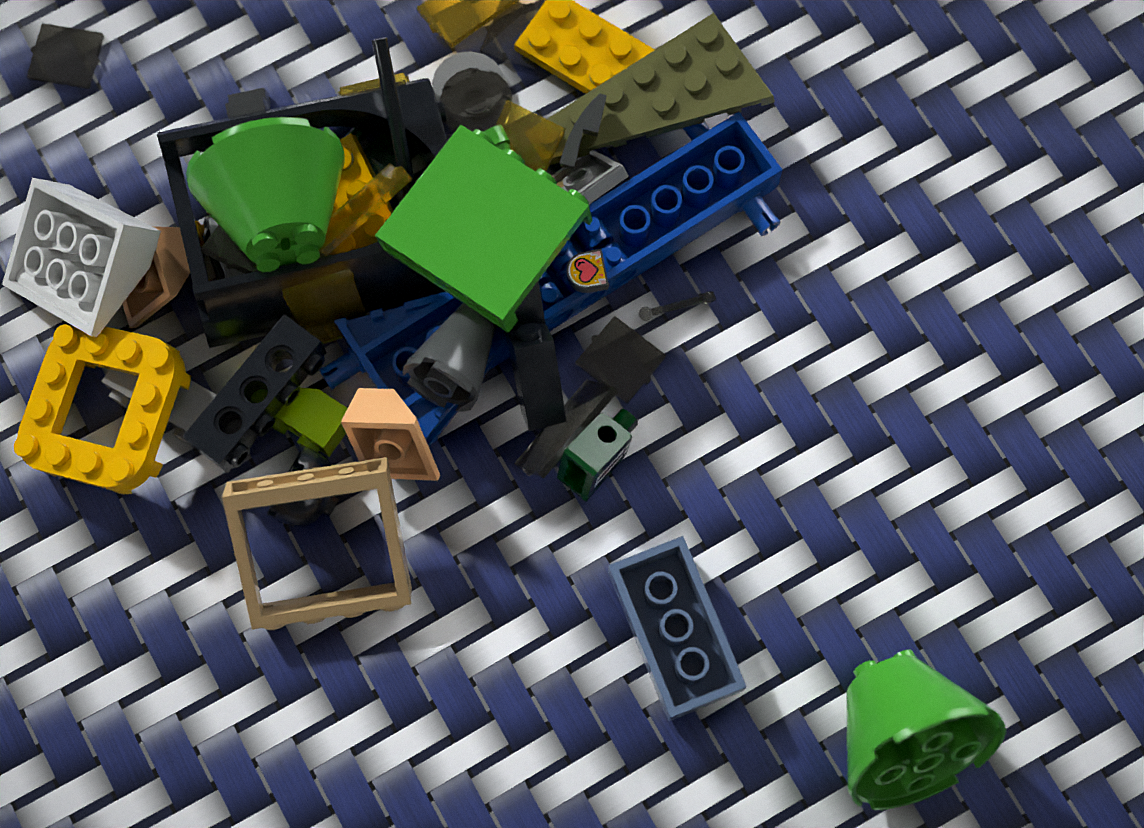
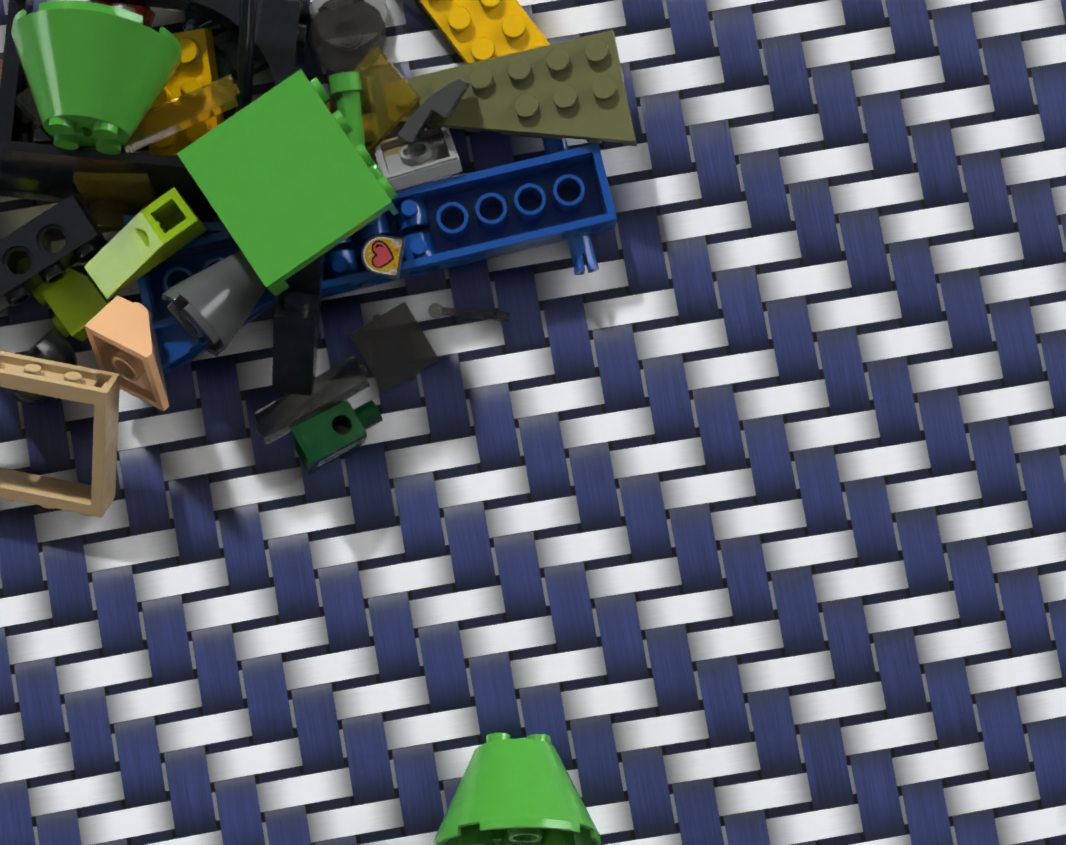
camera: 15 degrees right, 10 degrees up
sand blue brick [608,536,747,722] -> none
none -> lime slope [84,187,207,300]

